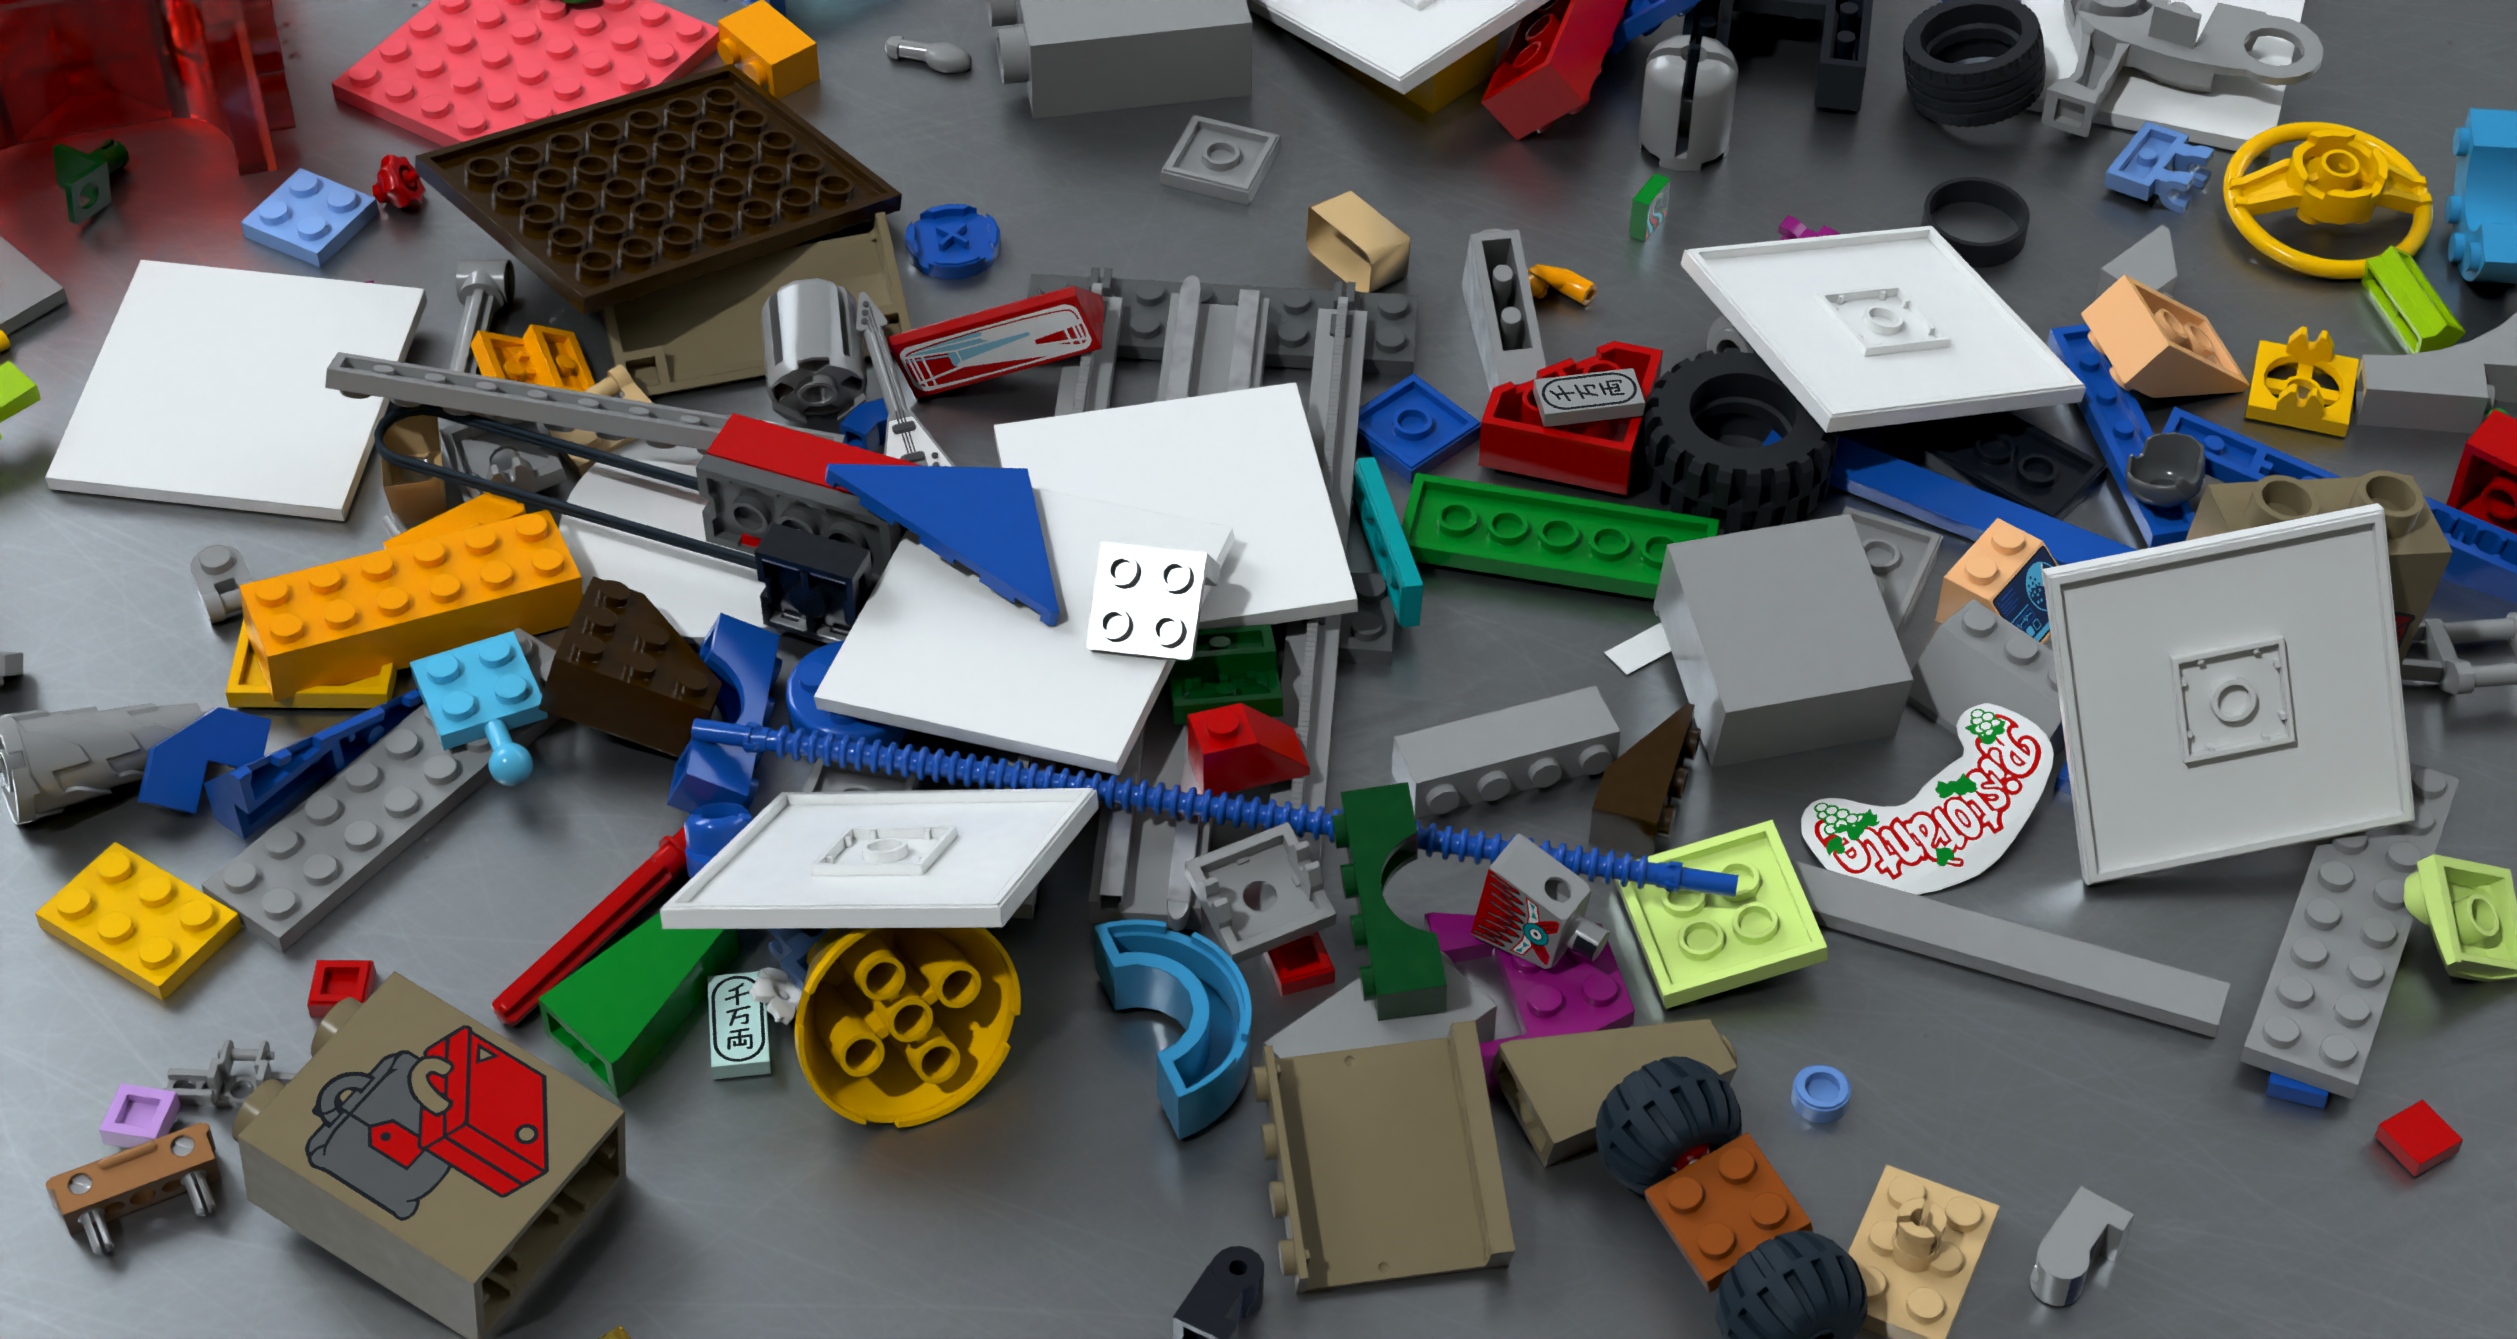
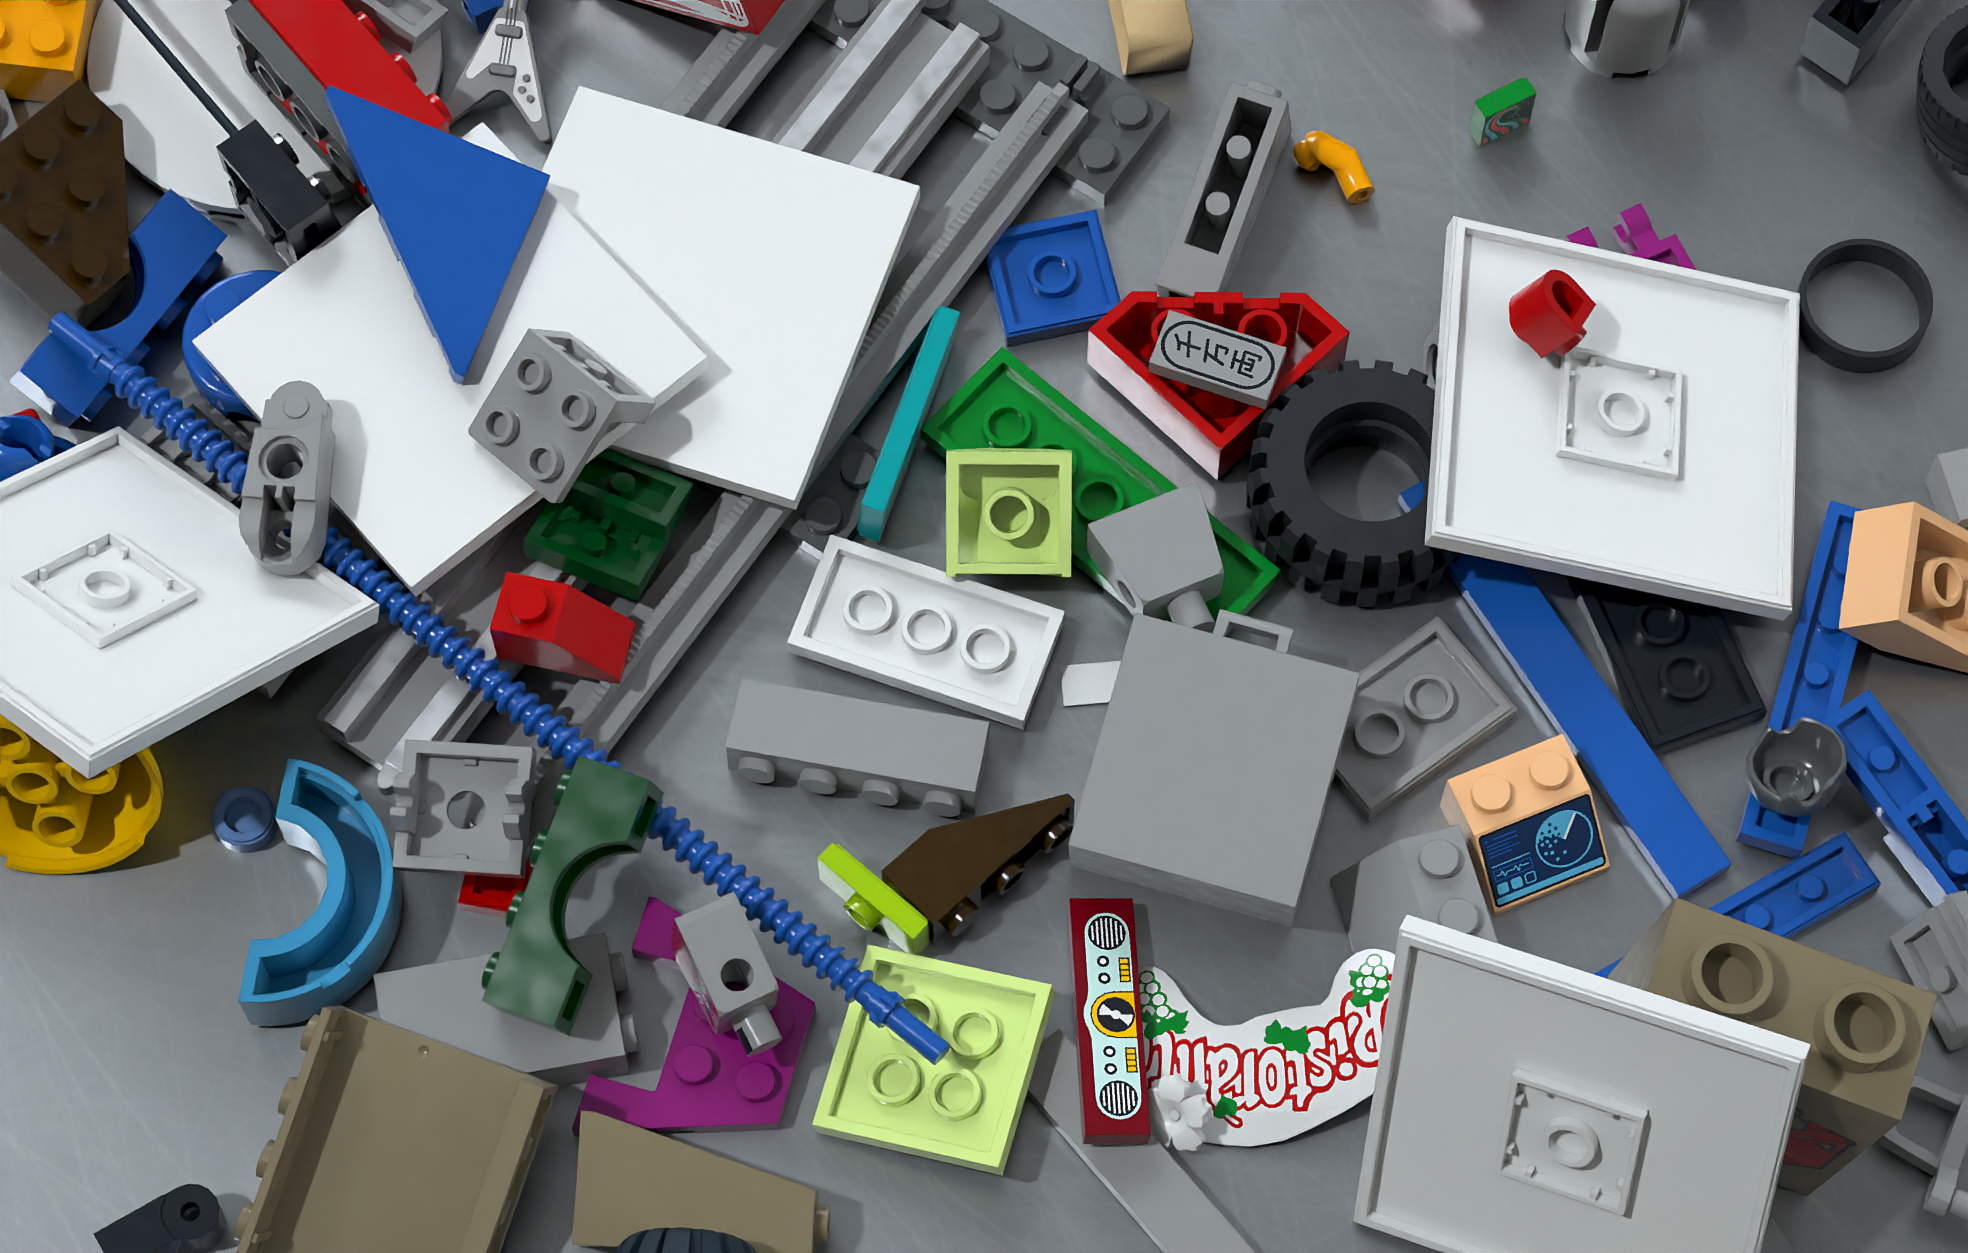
camera: 30 degrees right, 20 degrees up
none -> medium blue tile [212,786,278,853]
none -> light grey piece [239,380,335,576]
none -> white plate [787,535,1065,730]
none -> lime plate [817,842,929,955]
none -> yellowish green slope [946,448,1072,577]
none -> tile [1067,898,1151,1144]
none -> light grey torso [1087,481,1224,632]
none -> white plant [1147,1073,1212,1151]
none -> red plate [1509,269,1596,359]

